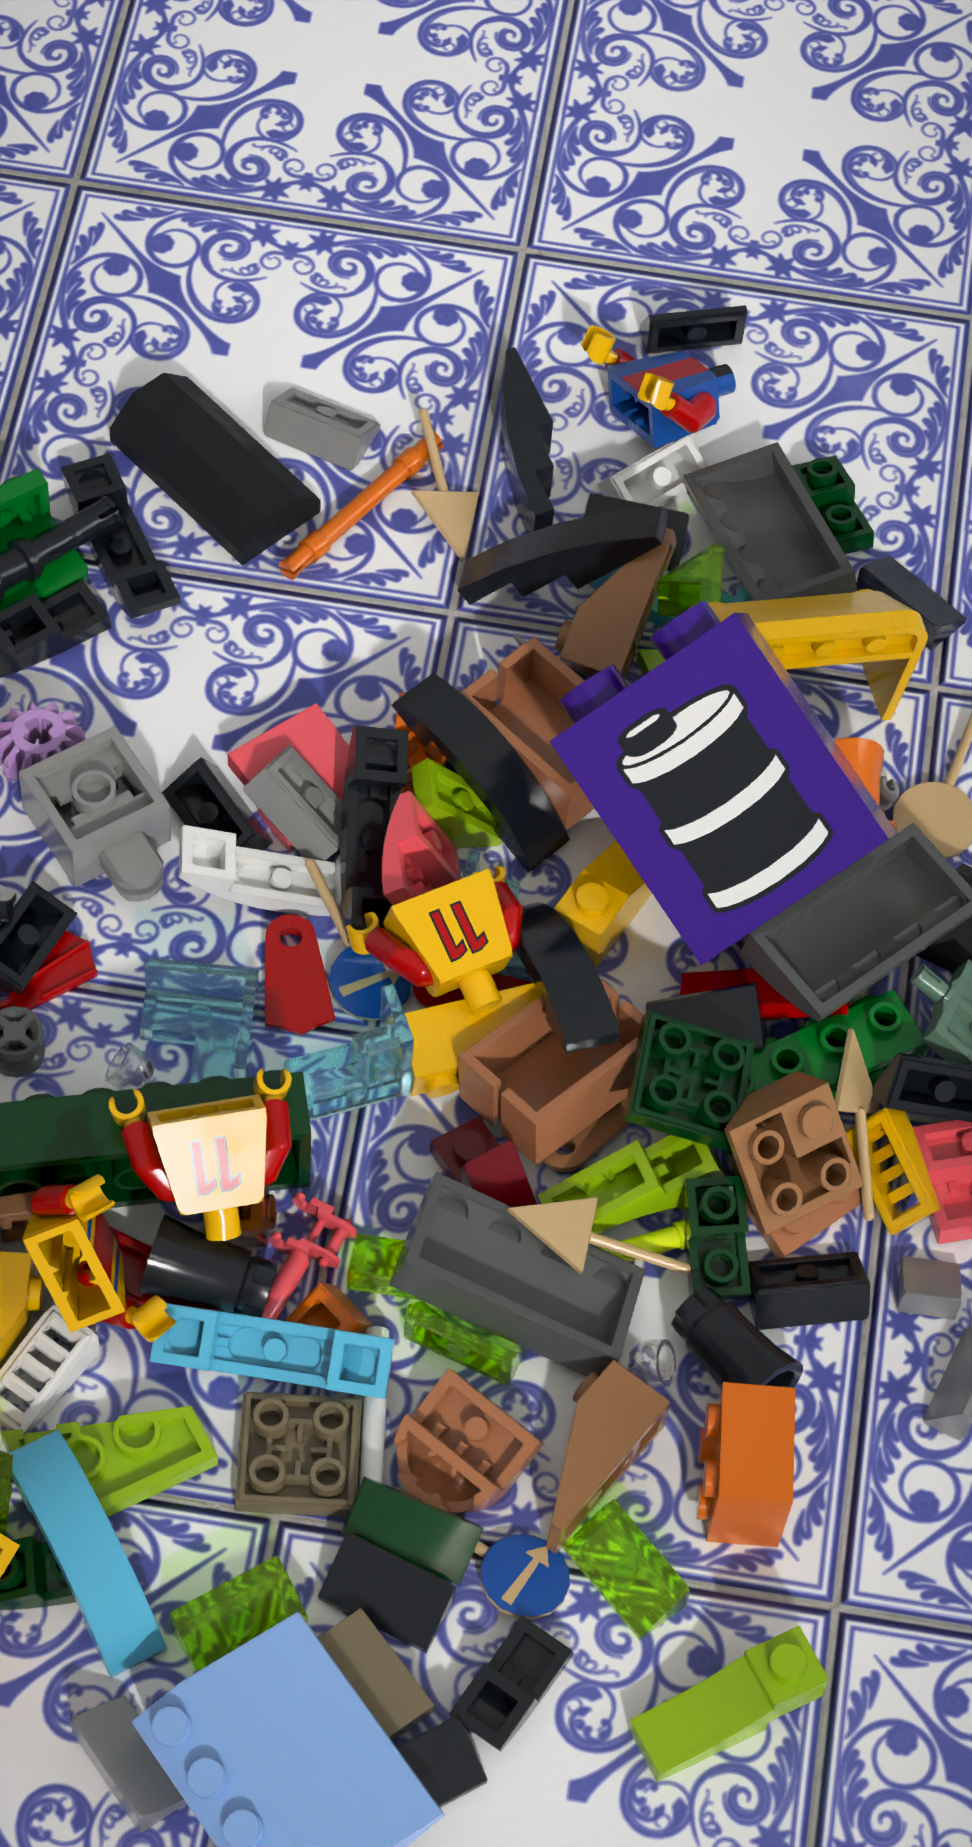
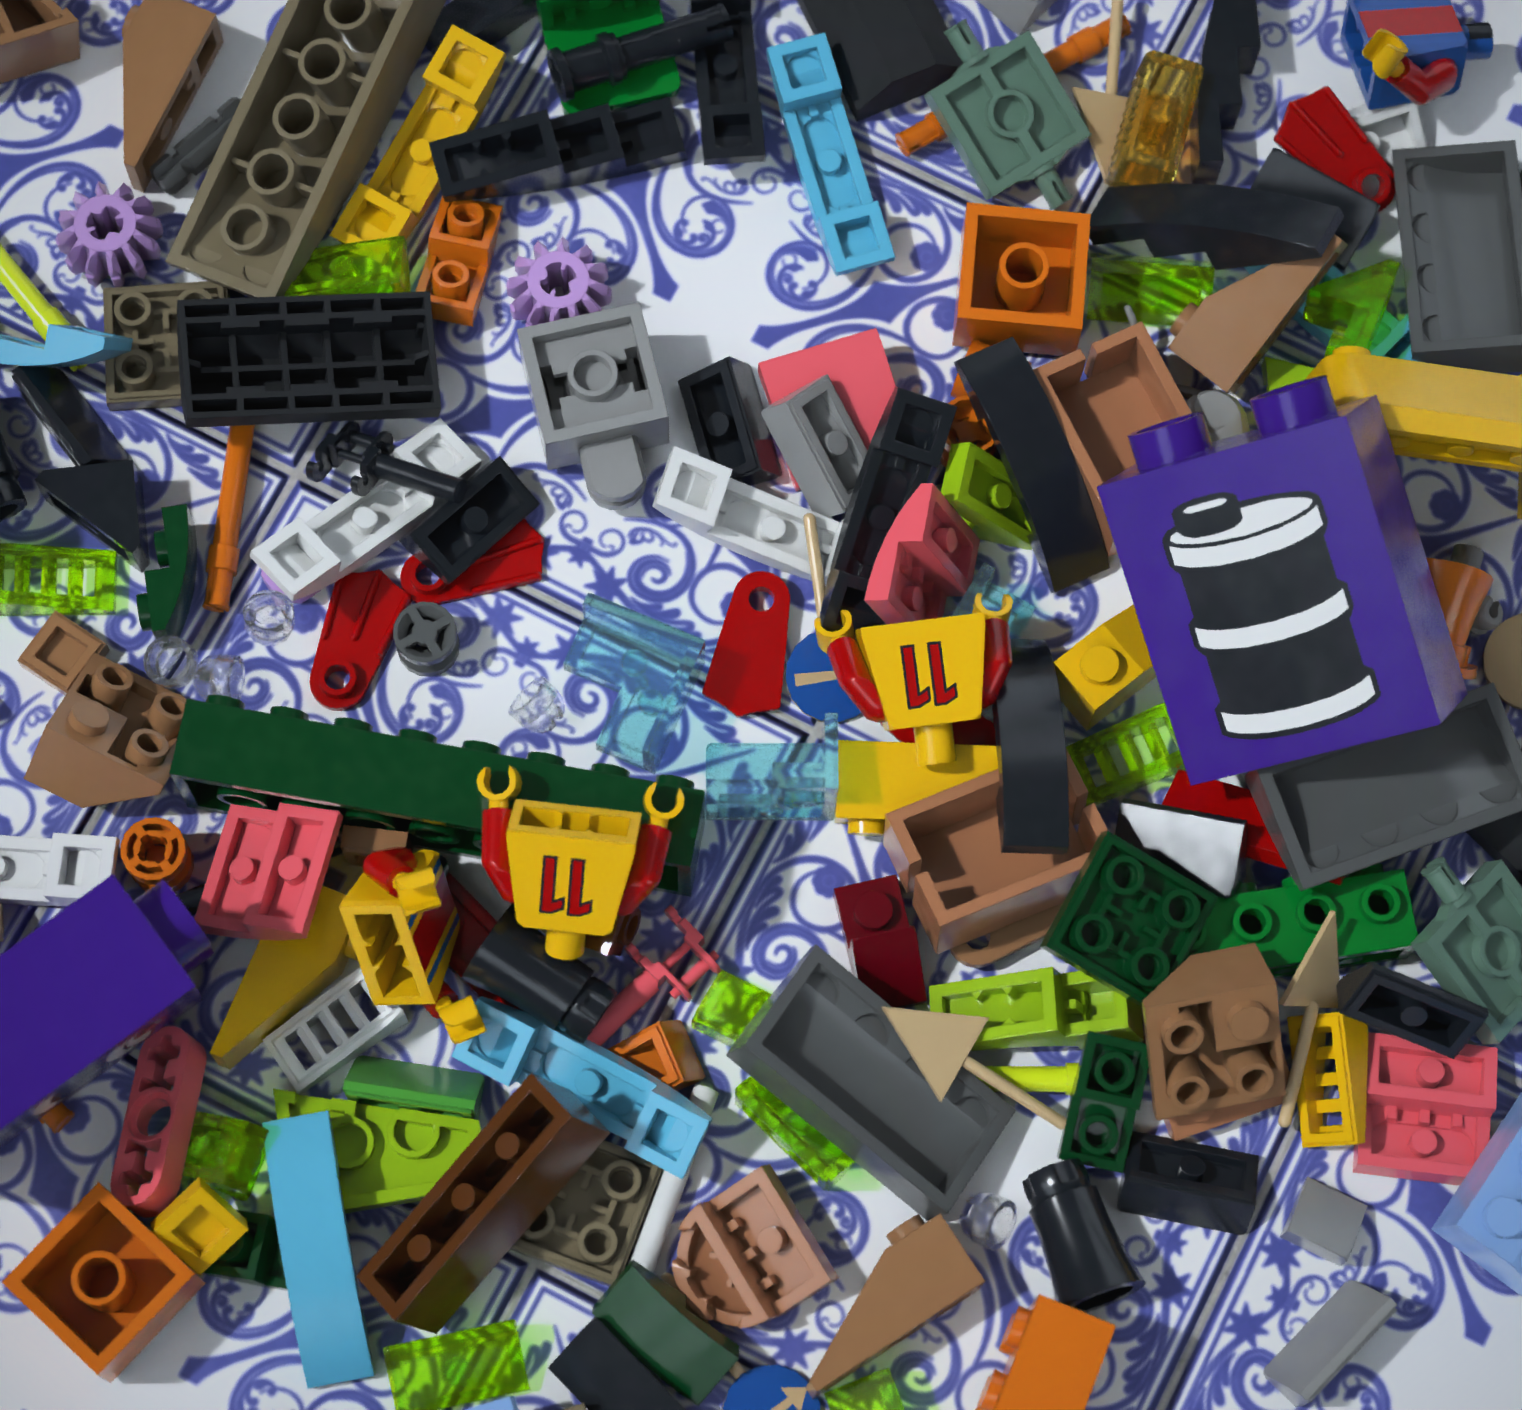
camera: 20 degrees right, 15 degrees up
none -> bright green slope [343,1055,485,1120]
none -> reddish brown brick [356,1073,610,1334]
none -> medium azure slope [766,32,895,276]
none -> sand green plate [923,18,1092,210]
none -> orange brick [952,202,1091,356]
none -> clear neon green slope [1066,702,1186,806]
none -> clear neon green slope [1086,253,1215,326]
none -> clear yellow brick [1105,50,1204,187]
none -> red piece [1273,86,1395,212]

